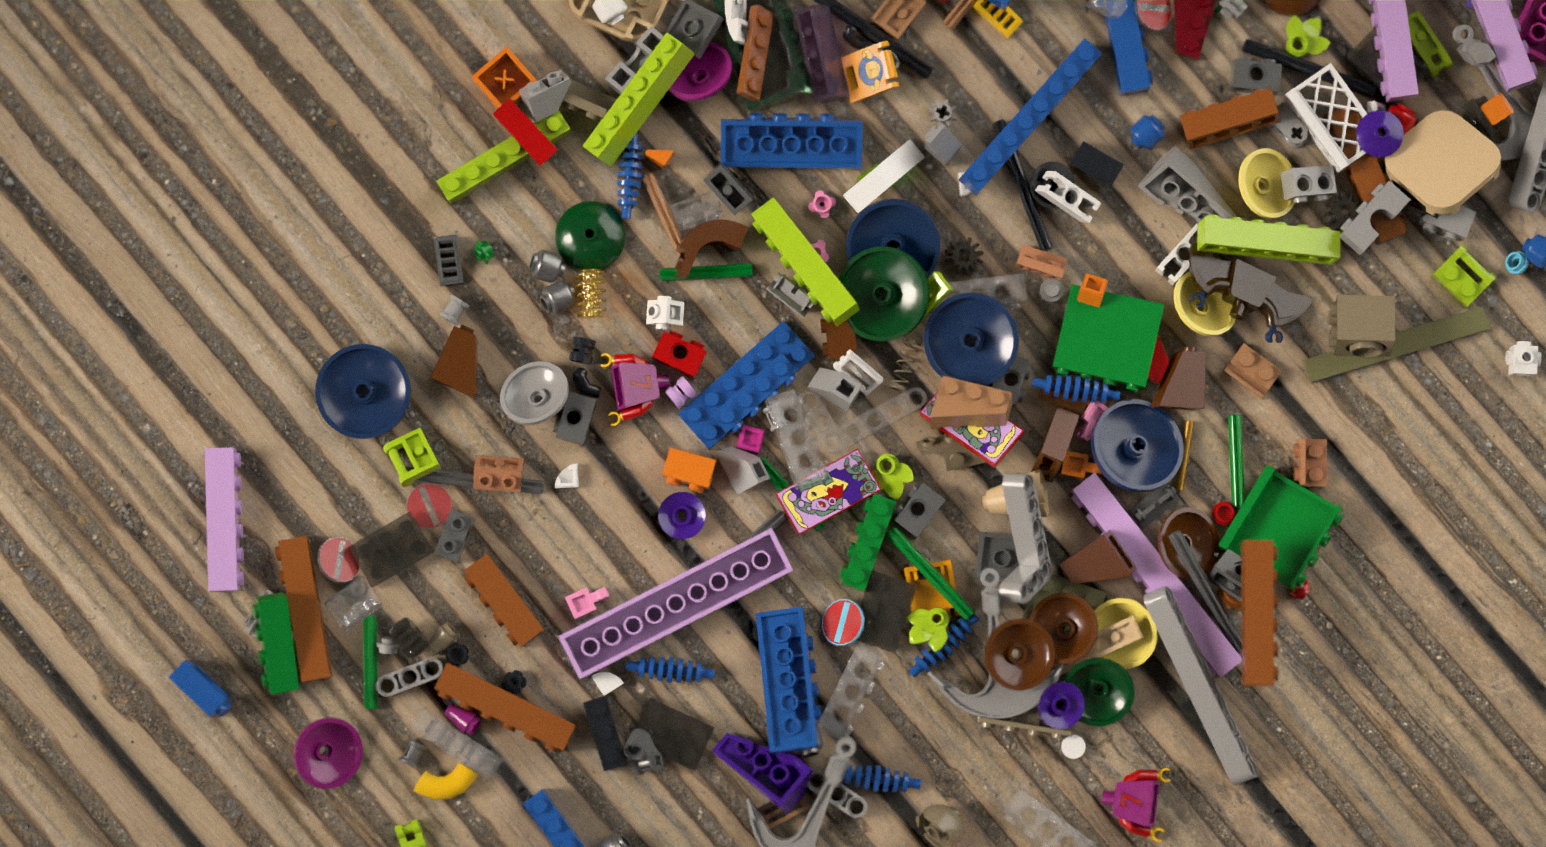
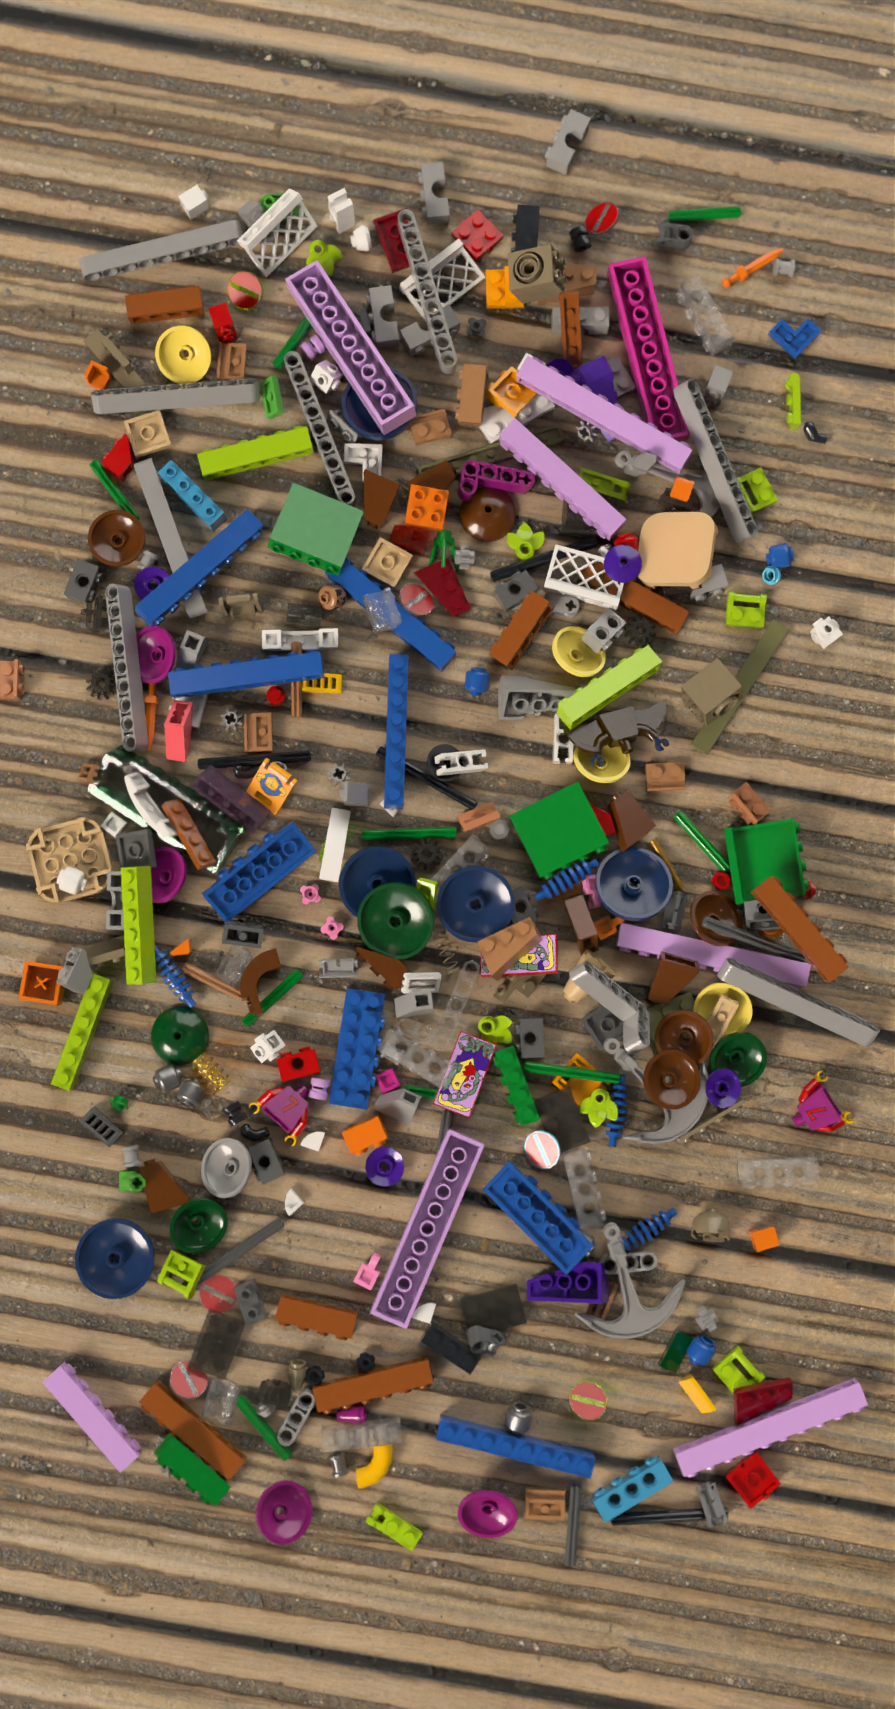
camera: 40 degrees left, 0 degrees up
blue window [169,660,233,717] -> none
nougat bracket [473,455,524,492] -> none
red tile [493,98,558,167] -> none
blue piece [626,657,715,683] -> none
lime brick [751,197,860,327] -> none
white tile [1061,735,1086,759] -> none
black hinge [1070,141,1124,187] -> none
orange slope [1077,273,1108,307] -> none
light grey arch [1339,181,1411,255] -> none
none -> bright green piece [119,1170,146,1192]
none -> dark green dish [169,1198,228,1253]
none -> white tile [300,1131,325,1152]
none -> green axle [362,827,456,841]

